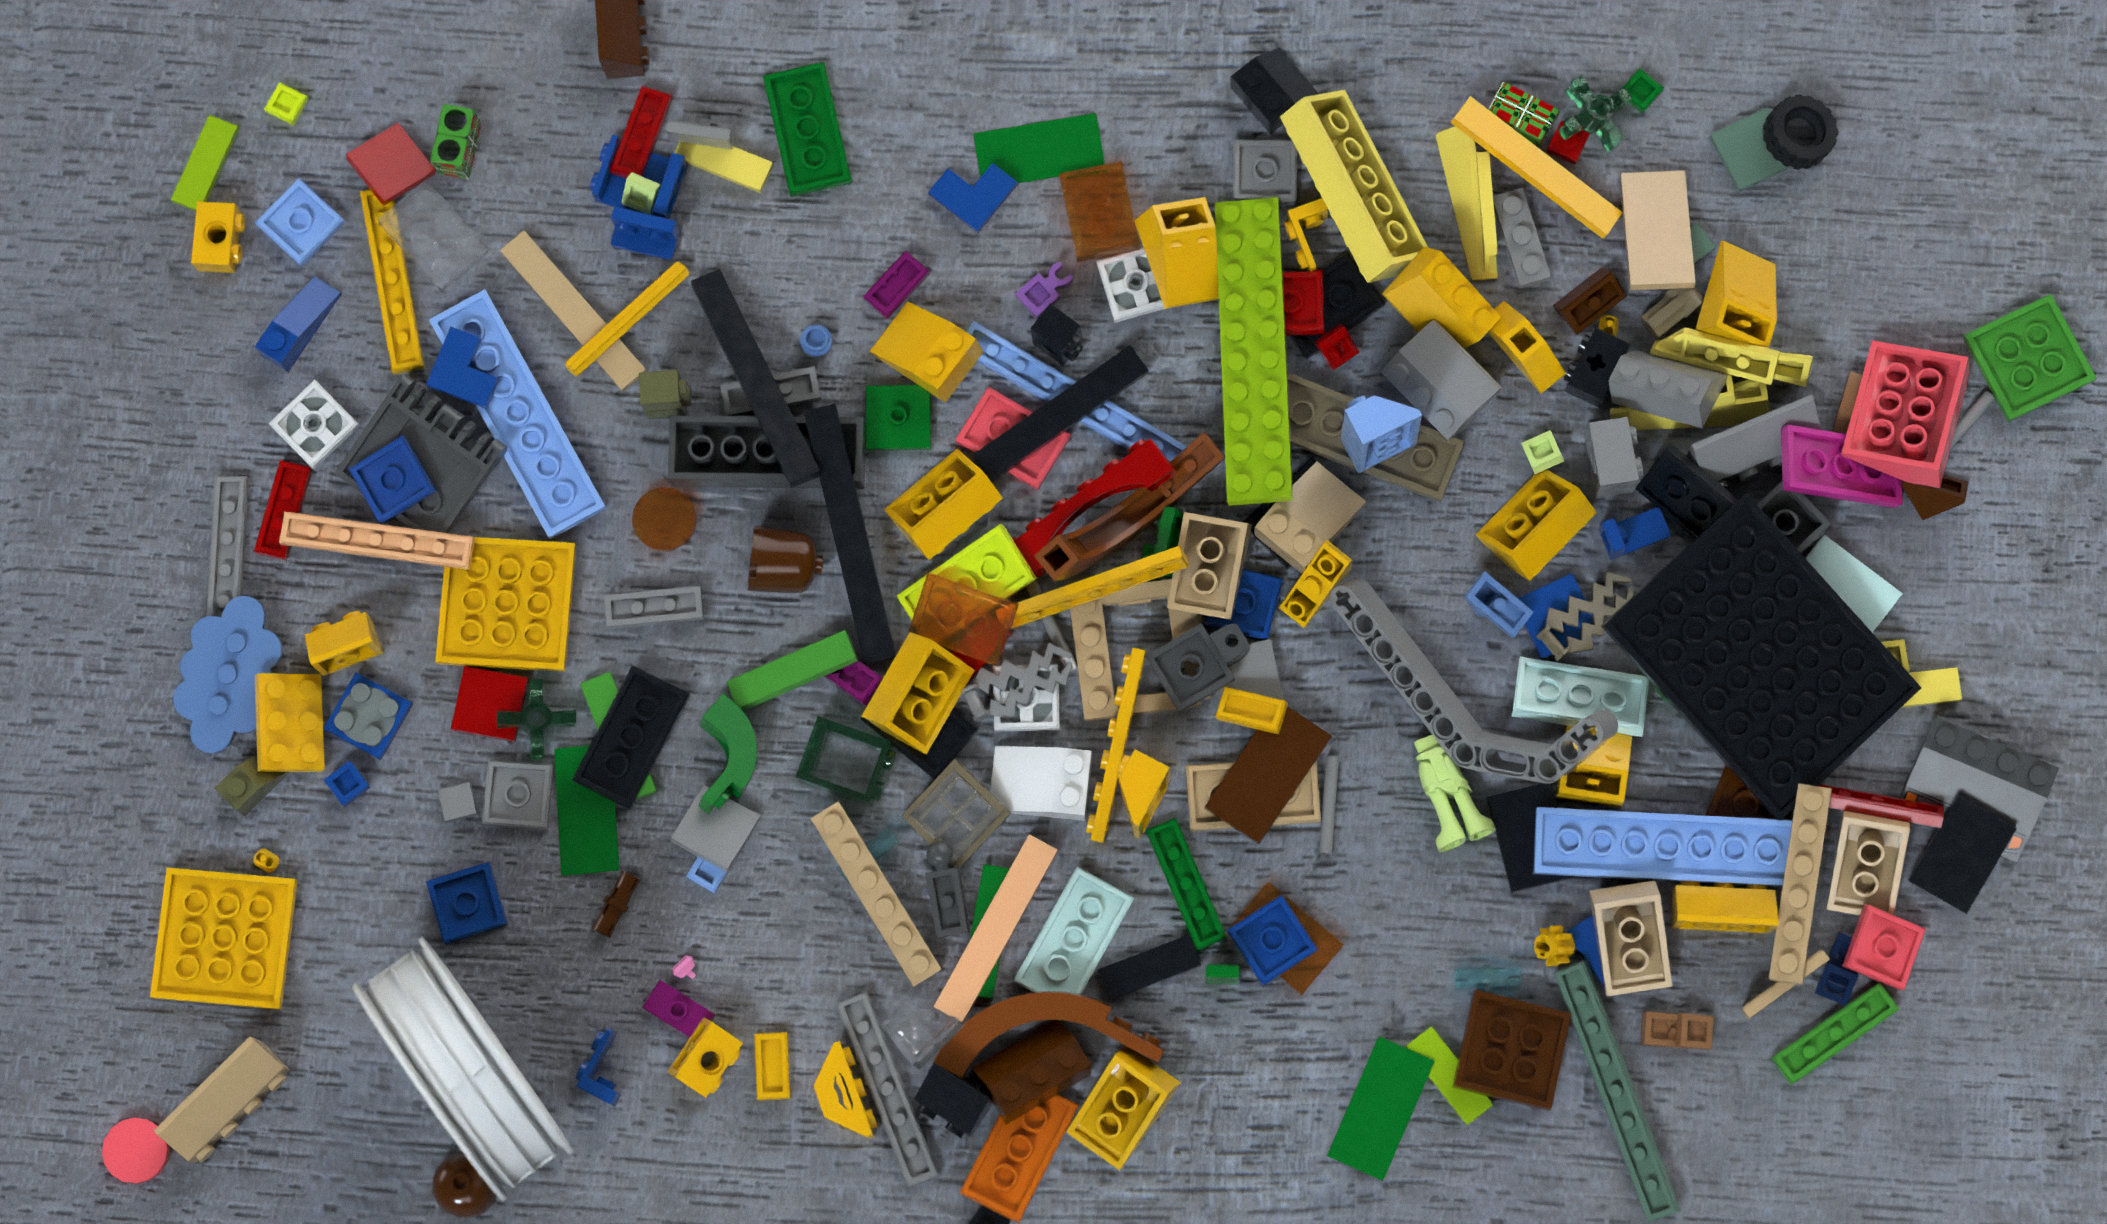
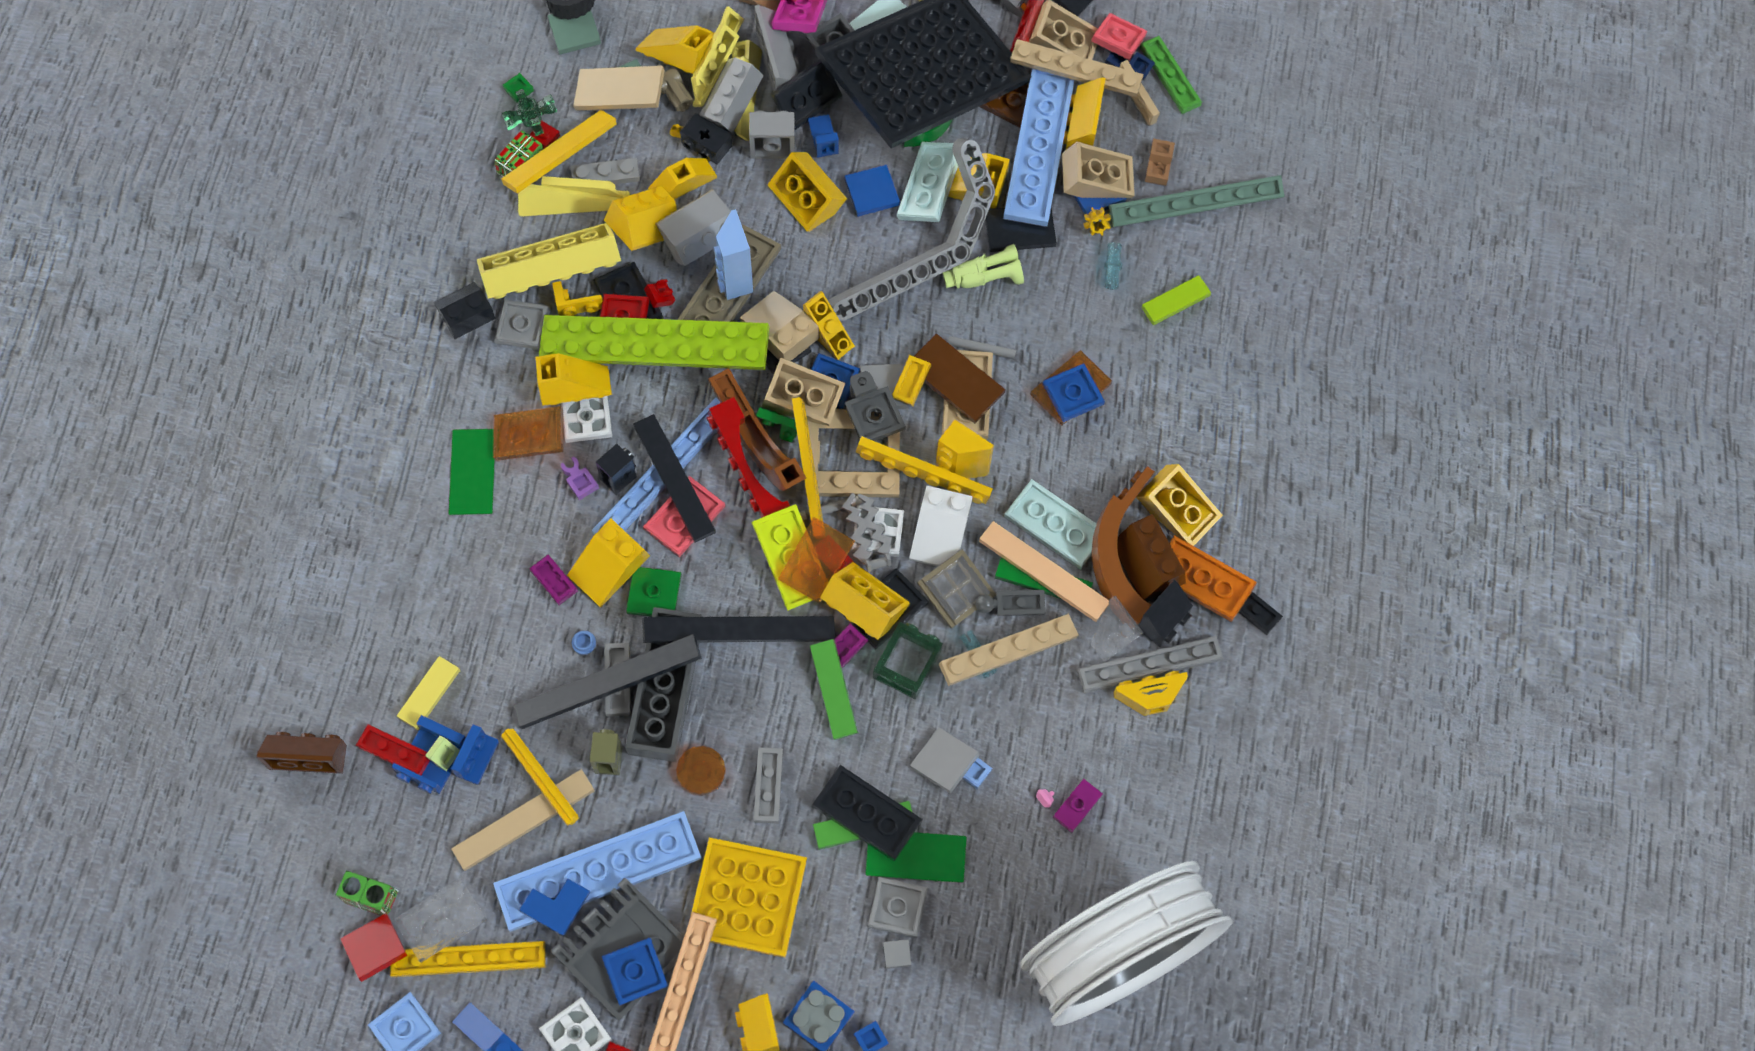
camera: 95 degrees left, 10 degrees down
neon yellow tile [264,82,309,126] -> none
blue tile [426,862,508,945] -> none
reddish brown cylinder [432,1152,497,1218] -> none
red tile [451,666,529,742] -> none
clear green pin [496,679,576,760] -> none
blue bracket [575,1027,621,1107] -> none
reddish brown pin [591,870,641,938] -> none
light grey tile [666,120,734,149] -> none
yellow brick [667,1017,743,1098] -> none
green arch [699,694,757,814] -> none
reddish brown cylinder [748,526,823,593] -> none
yellow tile [754,1032,791,1101] -> none
green tile [763,62,852,197] -> none
yellow slope [884,449,1003,560] -> none
blue tile [928,163,1018,233] -> none
black tile [1097,934,1201,1002] -> none
green tile [1146,818,1227,951] -> none
green tile [1206,964,1239,985] -> none
green sticker [1327,1036,1435,1181] -> none
reddish brown plate [1452,989,1571,1111] -> none
medium blue slope [1464,571,1534,638] -> none
yellowish green plate [1521,430,1564,474] -> none
dark tan piece [1536,572,1634,662] -> none
reddish brown slope [1553,268,1627,335] -> none

